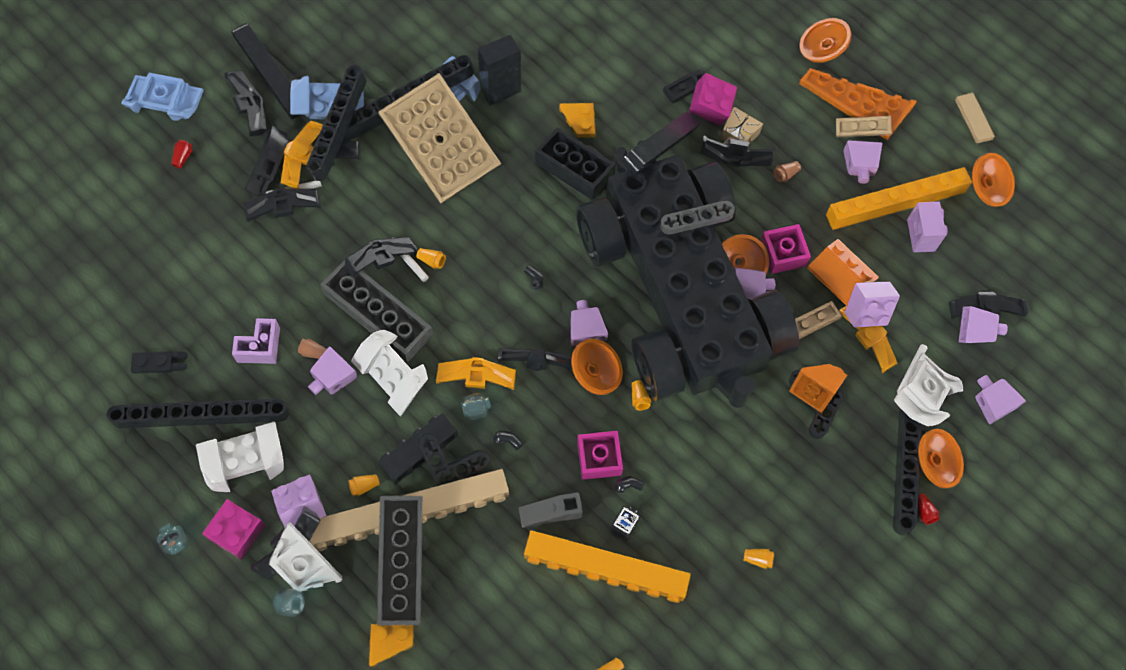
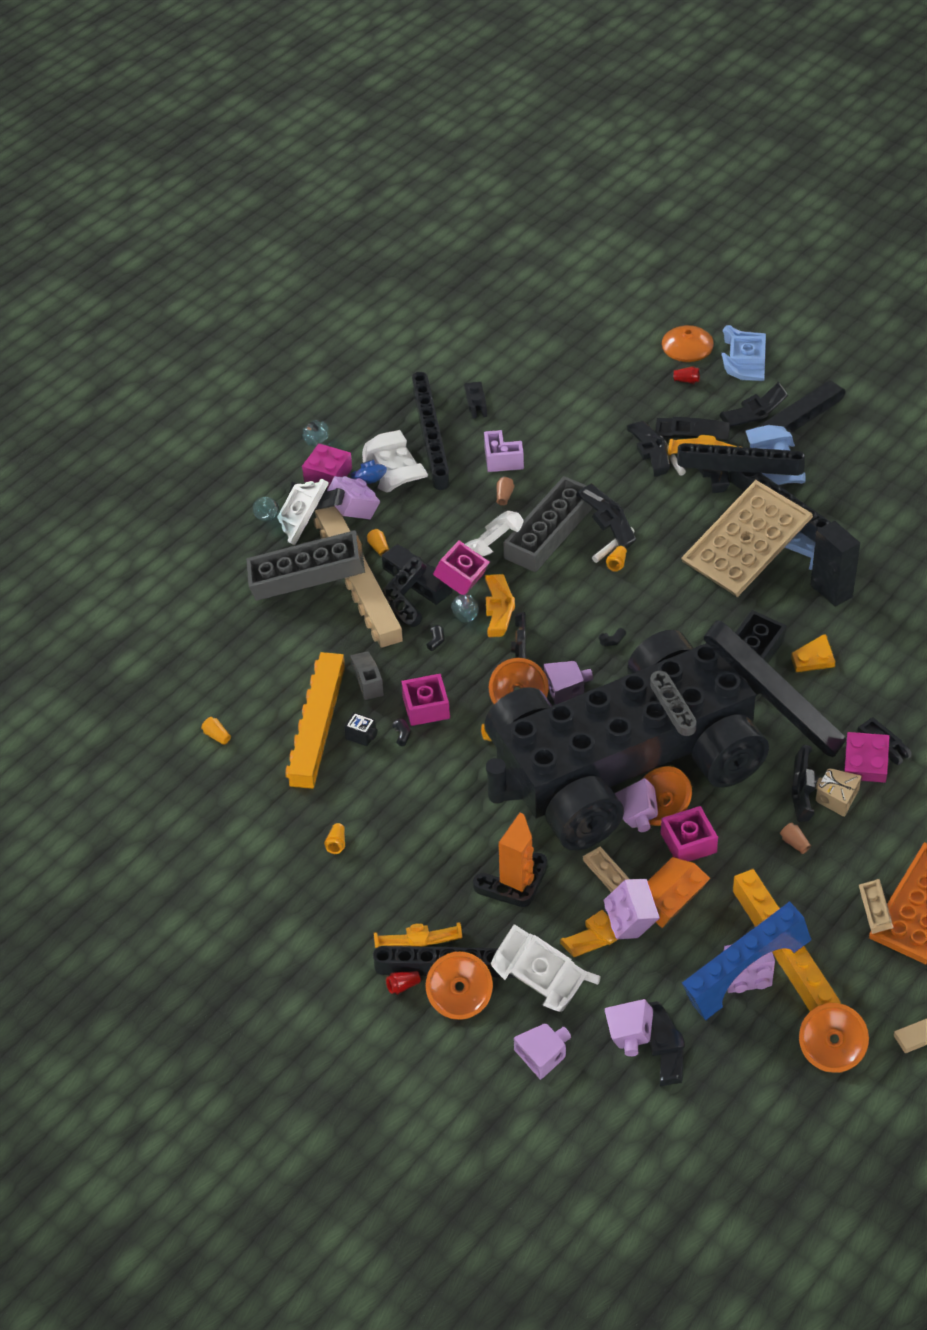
camera: 90 degrees right, 20 degrees down
lavender torso [308,347,357,395] -> none
light orange wing [369,624,414,667] -> none
lavender torso [844,141,882,184] -> none
none -> blue animal [351,460,387,484]
none -> light orange plate [374,922,462,948]
none -> dark pink brick [433,541,490,596]
none -> orange dish [662,325,714,362]
none -> blue arch [682,901,811,1020]

